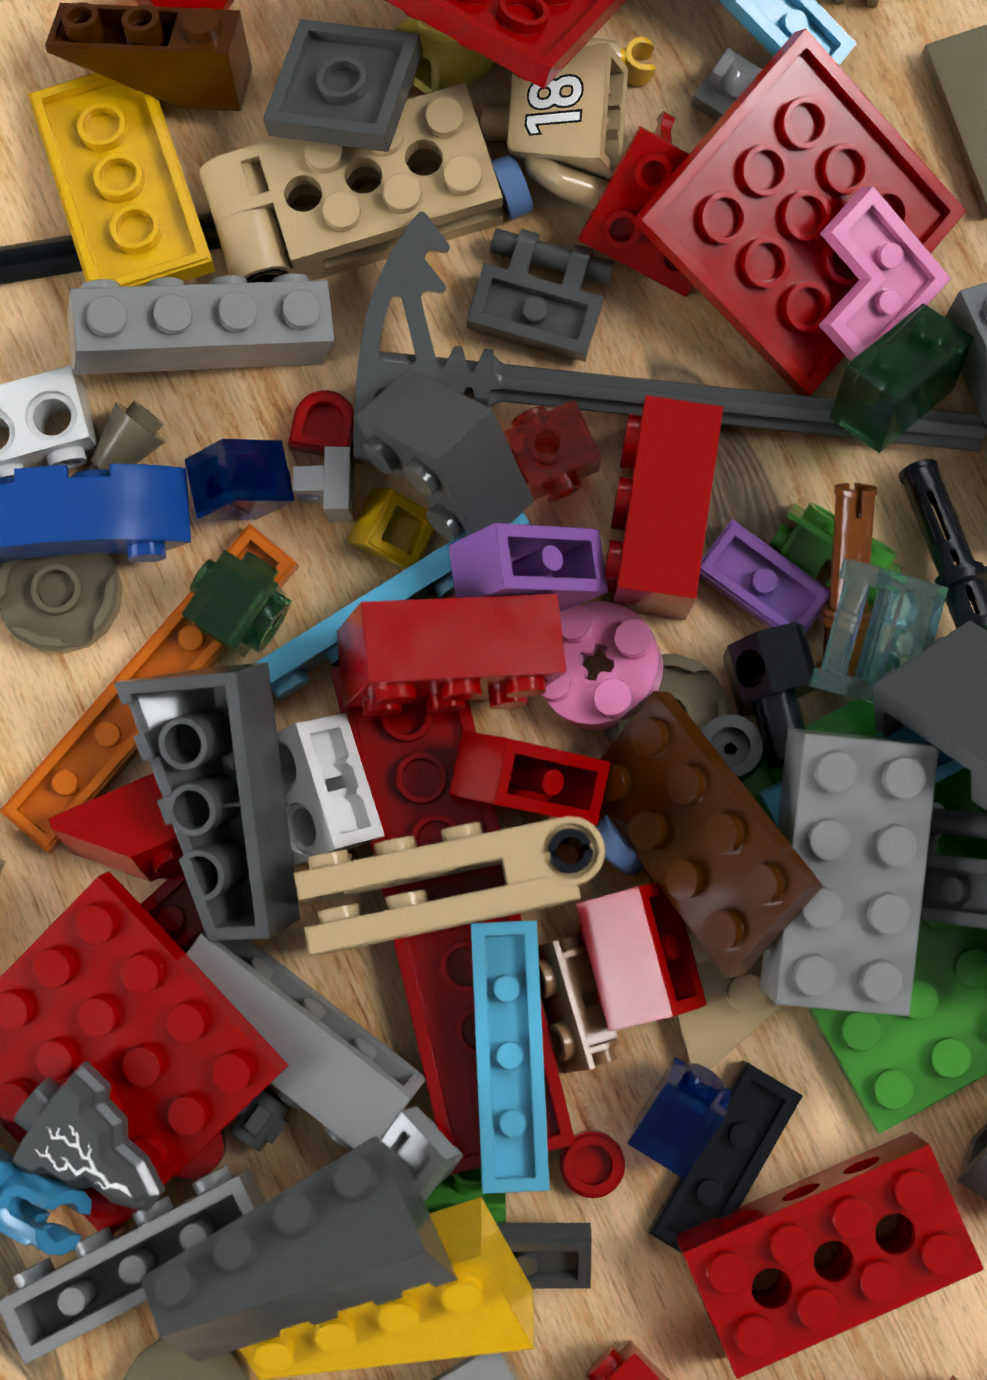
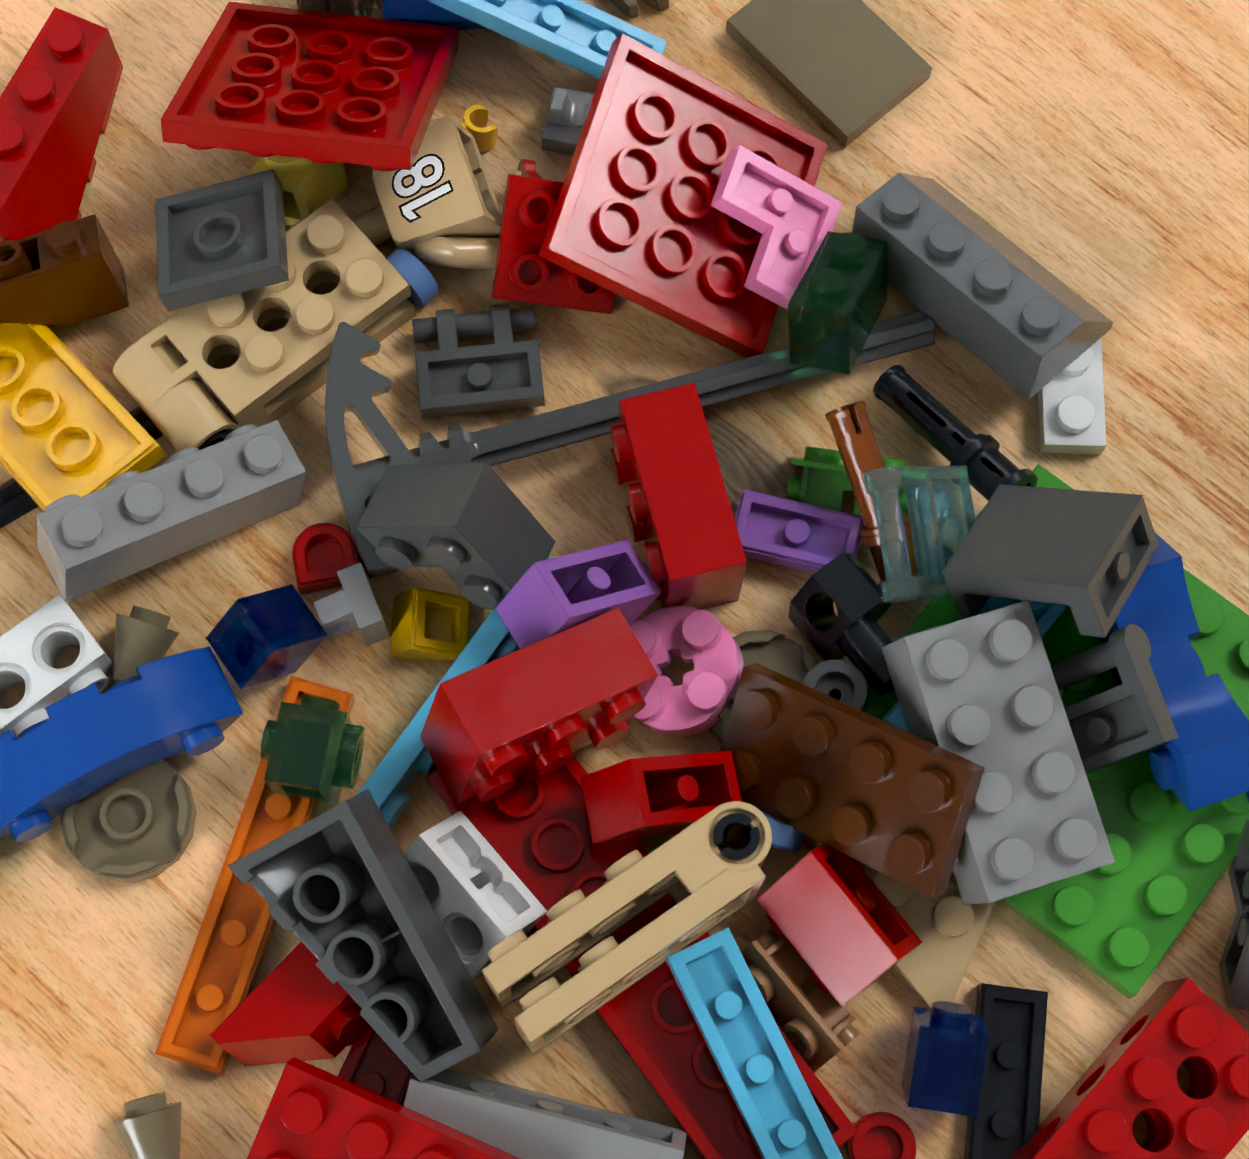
camera: 30 degrees left, 10 degrees down
clear red brick [505,400,602,502] -> none

